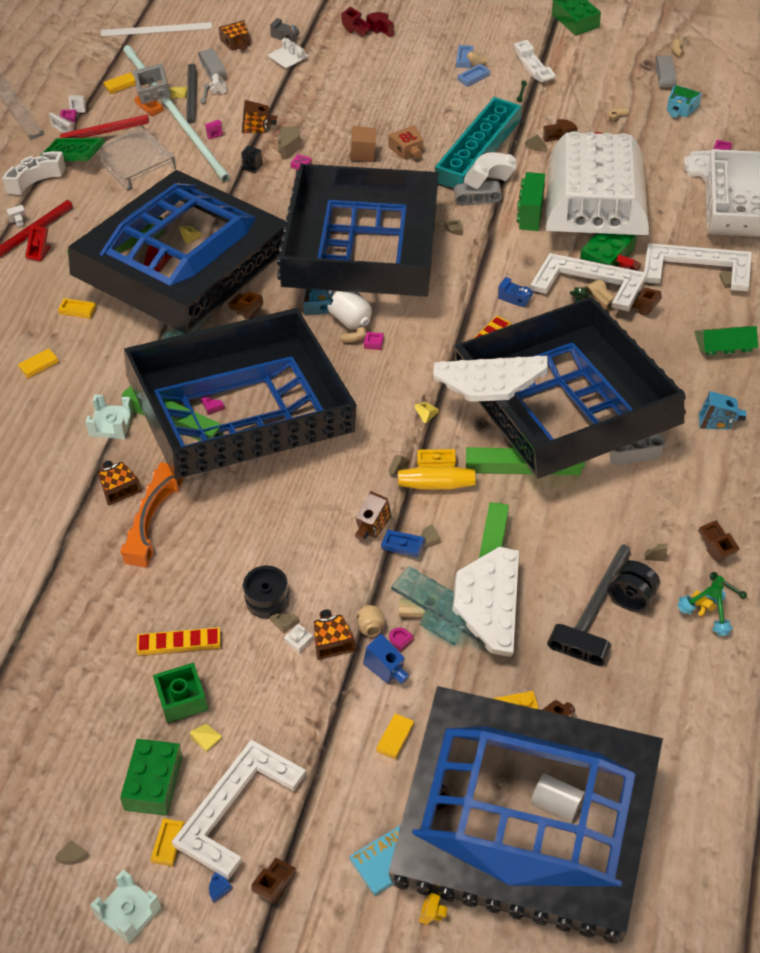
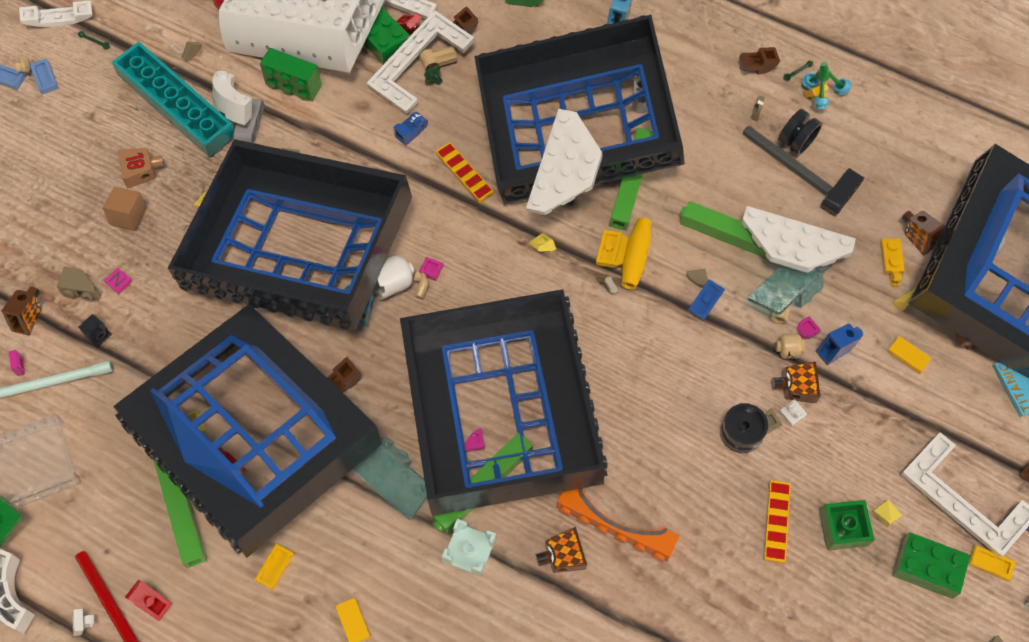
camera: 80 degrees left, 15 degrees up
reddish brown torso [355,491,392,541] -> none
reddish brown brick [543,119,577,142] -> none

